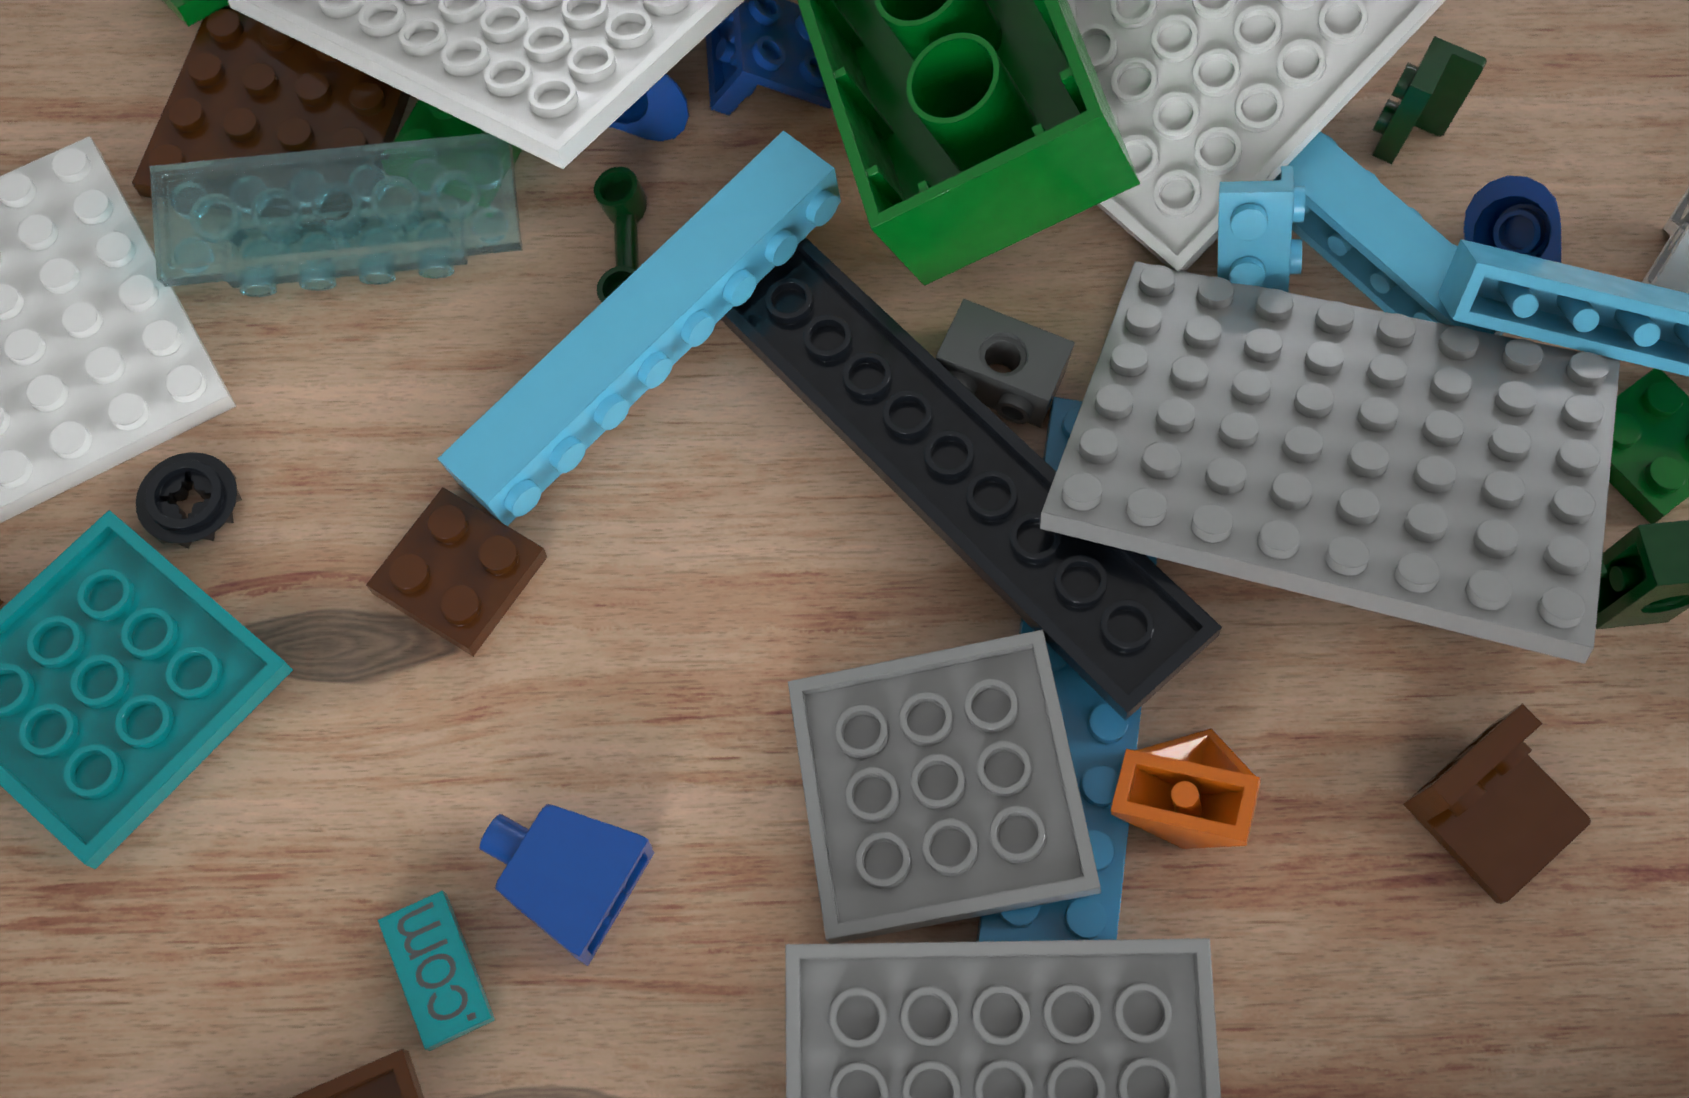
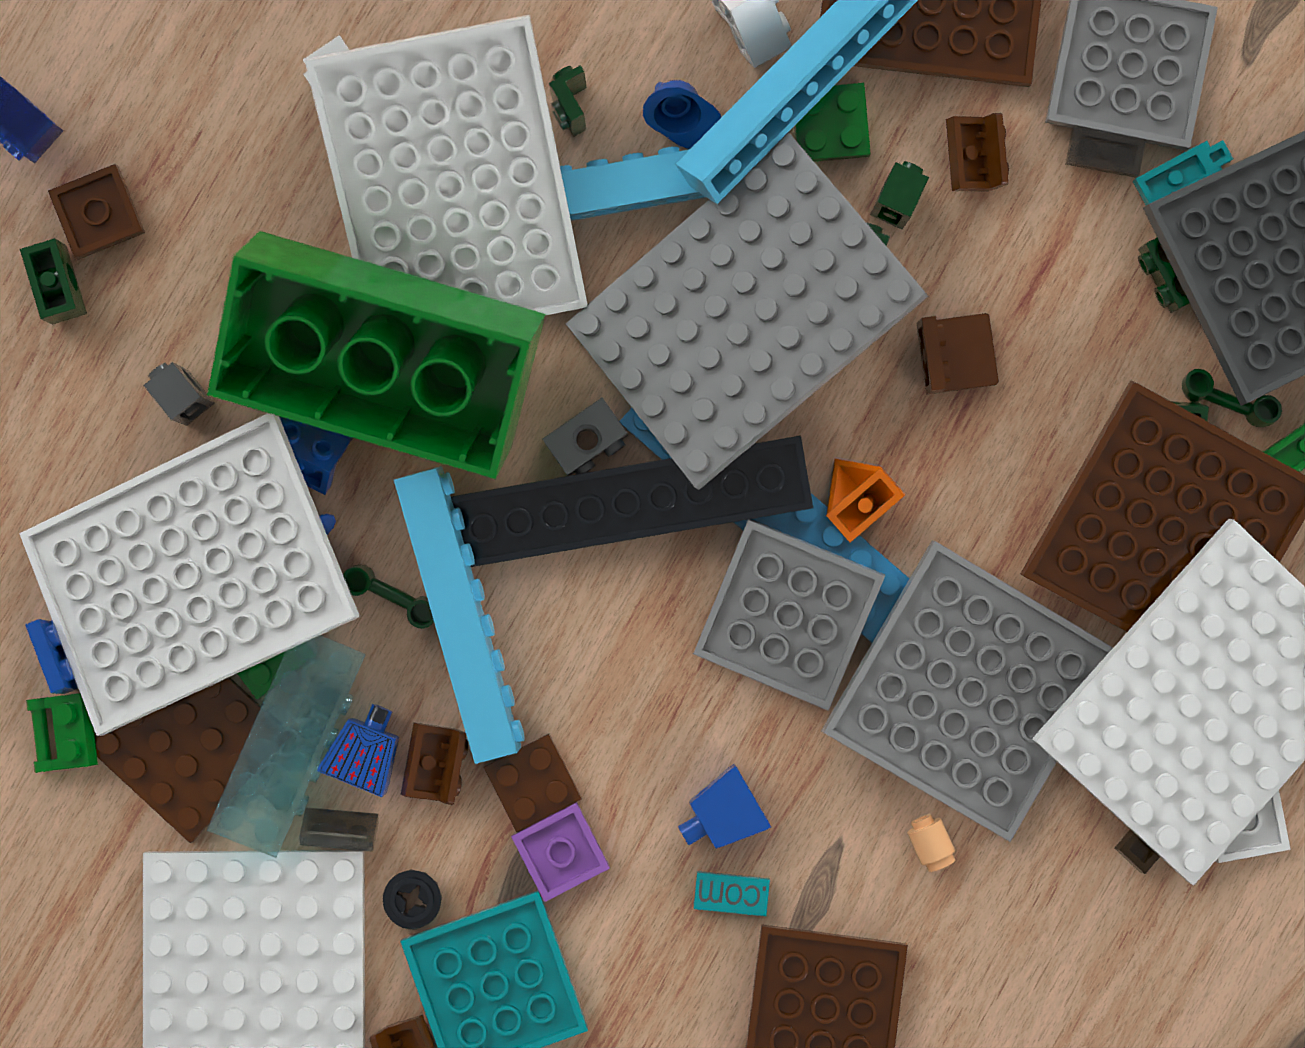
camera: 55 degrees left, 20 degrees up
medium azure bracket [1217,166,1305,292] -> none
none -> clear smoke plate [299,807,379,852]
none -> blue torso [317,704,399,797]
none -> reddish brown bracket [400,722,468,805]
none -> medium lavender plate [511,802,610,902]

